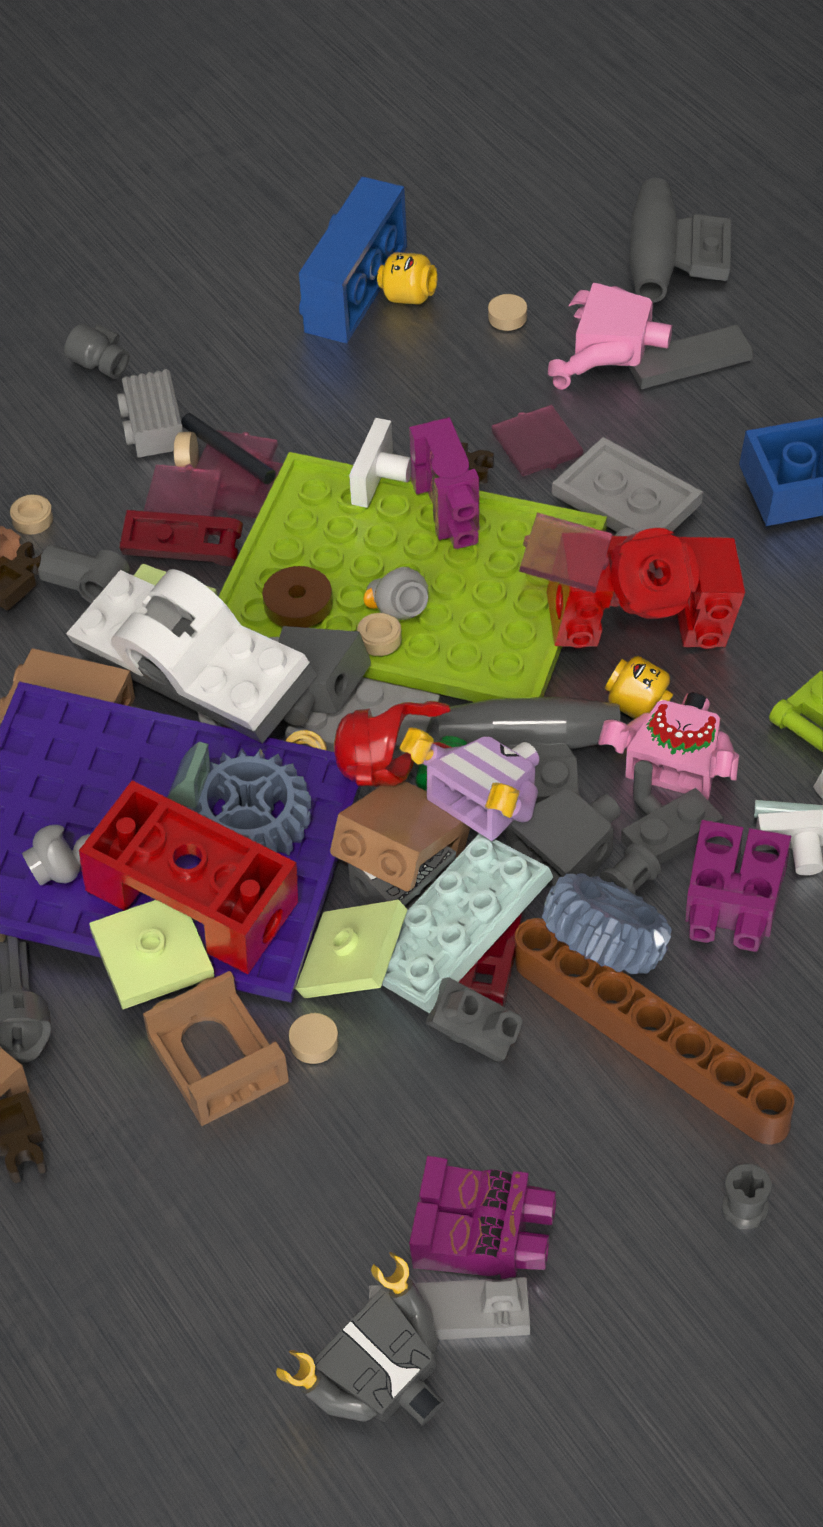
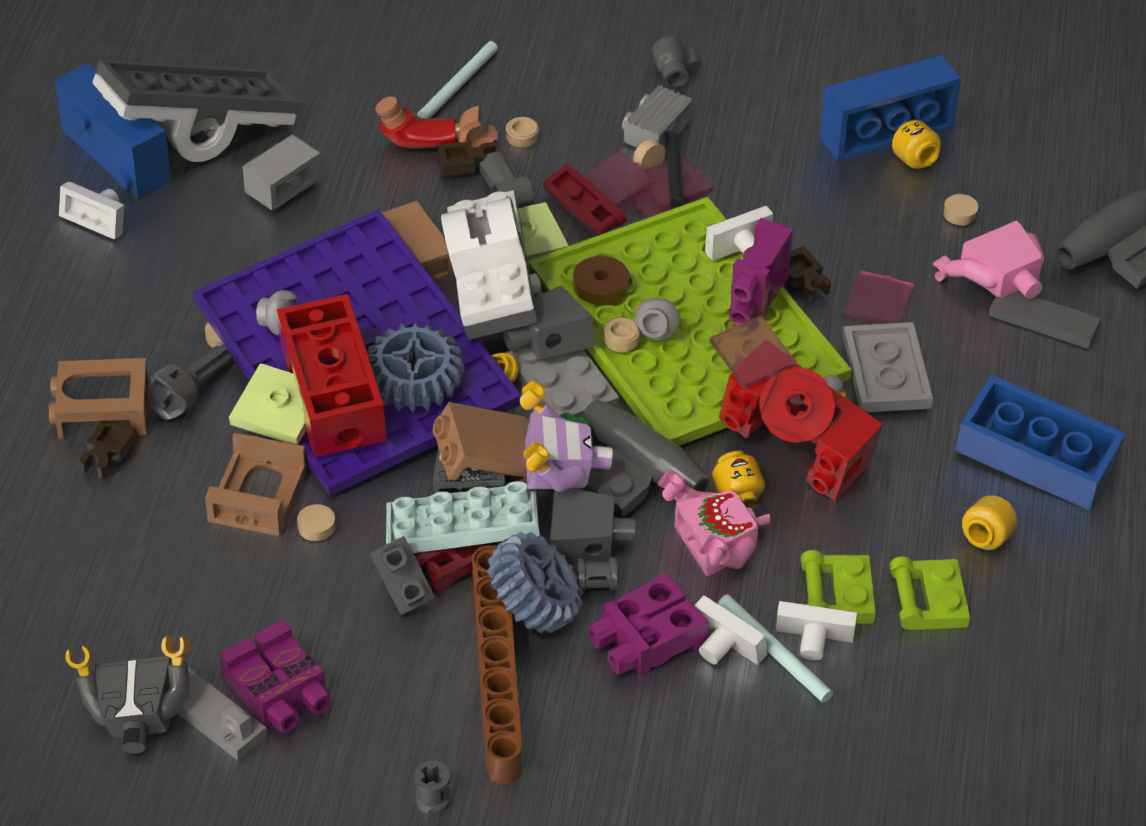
camera: 40 degrees right, 5 degrees down
sand green slope [167,742,210,808] -> none
yellowish green plate [295,900,407,998] -> none
red hair [334,701,452,787] -> none
dark grey plate [621,760,724,865] -> none

